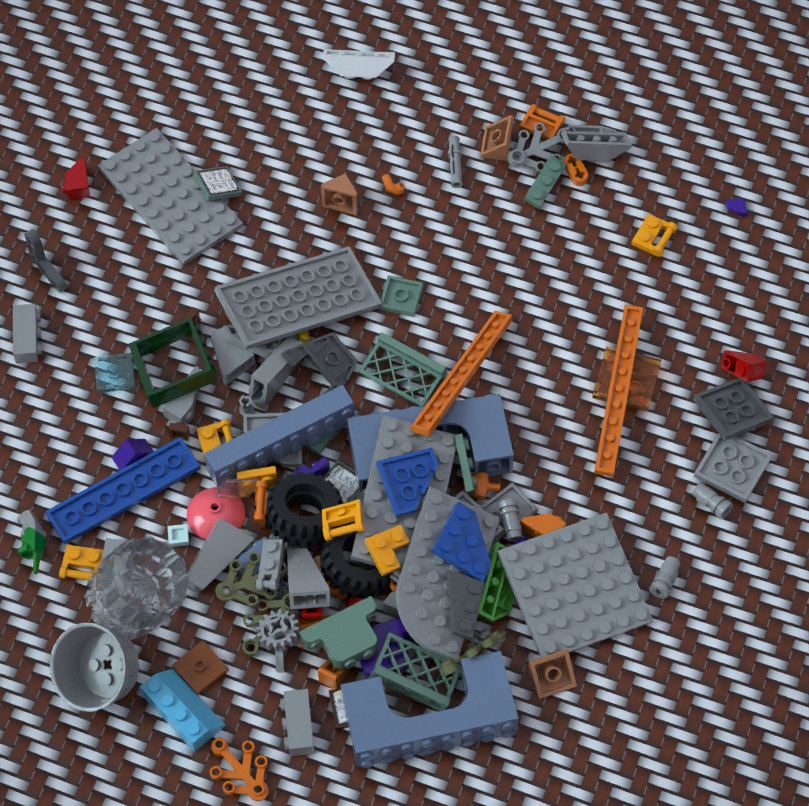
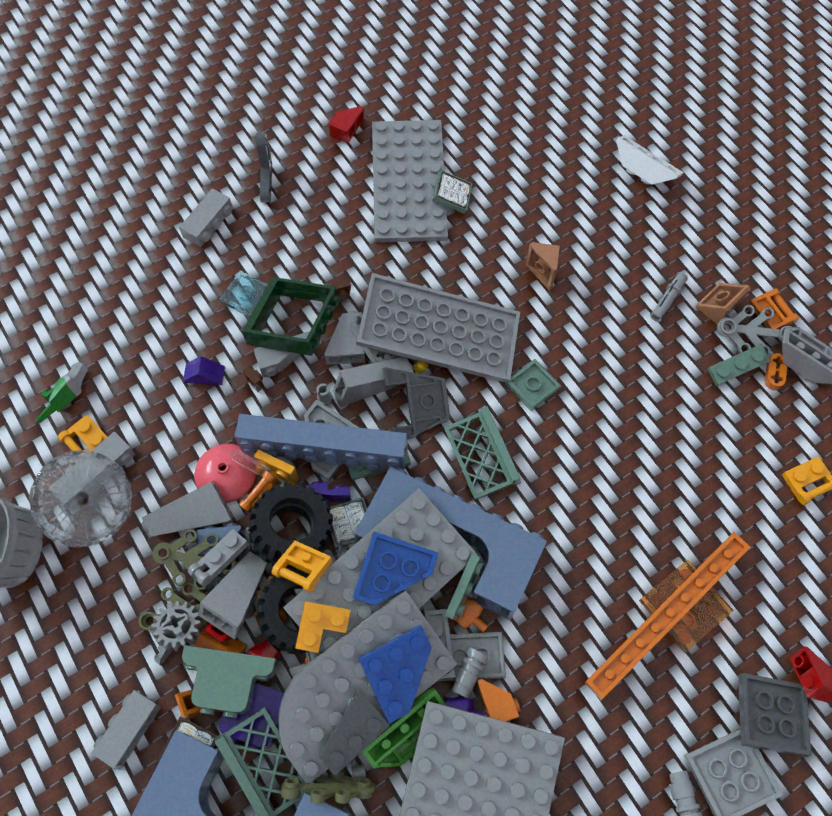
camera: 35 degrees right, 5 degrees up
blue plate [45,437,201,545] -> none
medium azure slope [140,669,226,752] -> none
light aqua plate [167,524,189,547] -> none
dark orange plate [172,640,229,695] -> none
light orange plate [196,419,233,459] -> none
orange plant [210,738,269,801] -> none
orange arm [382,174,405,195] -> none
orange plate [411,311,512,437] -> none

